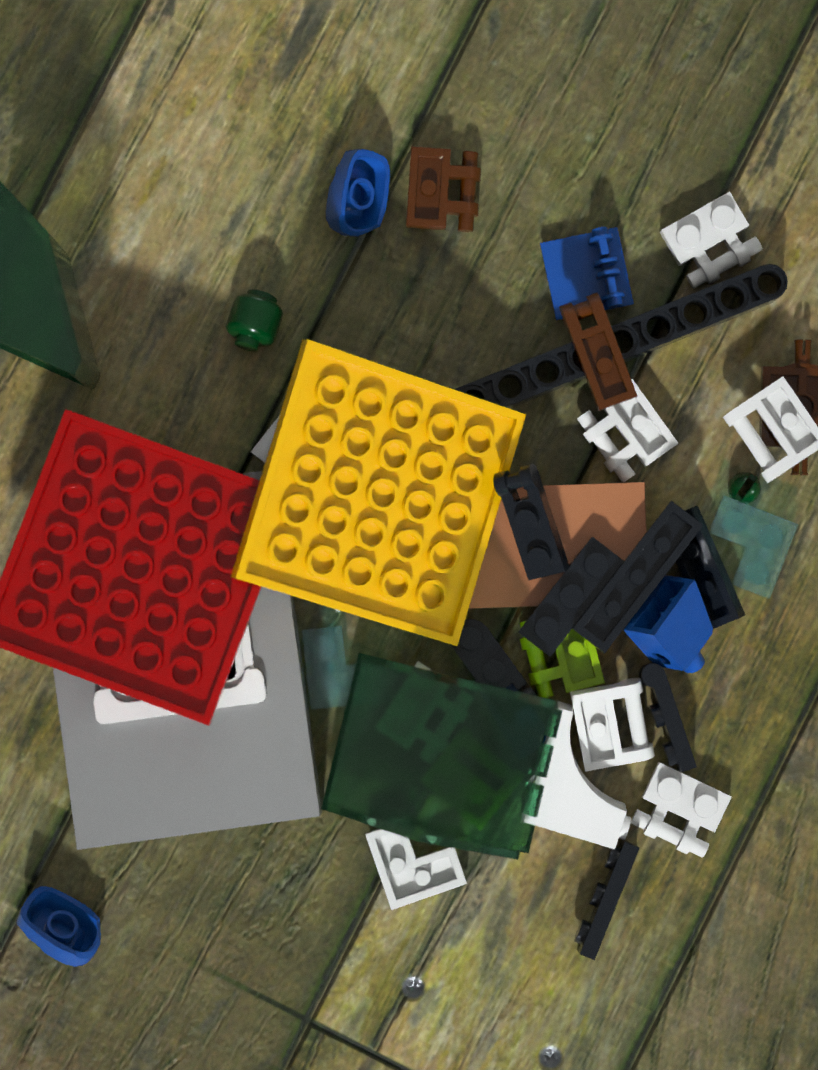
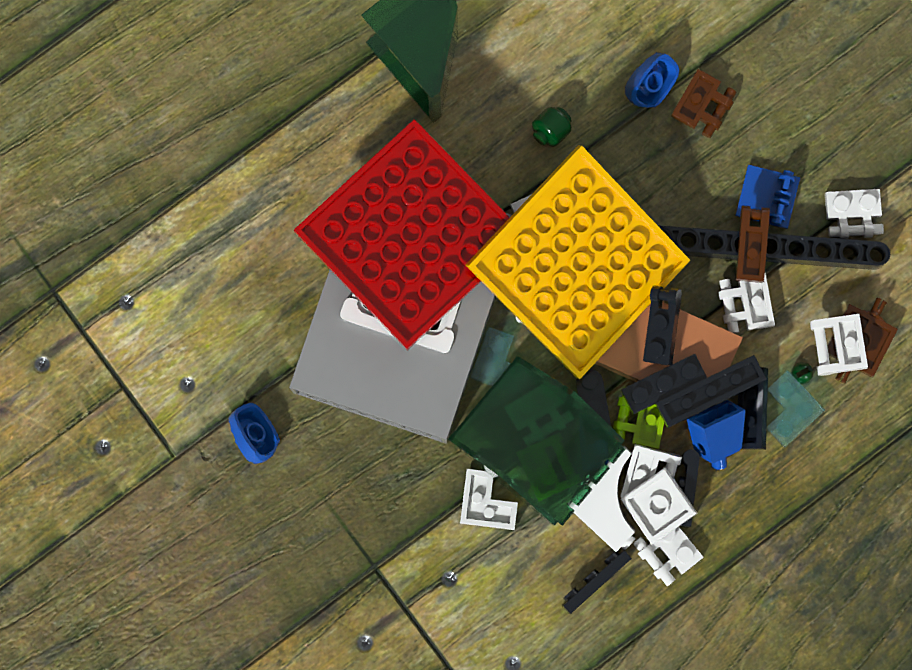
camera: 25 degrees right, 5 degrees down
none -> white plate [621,468,697,544]

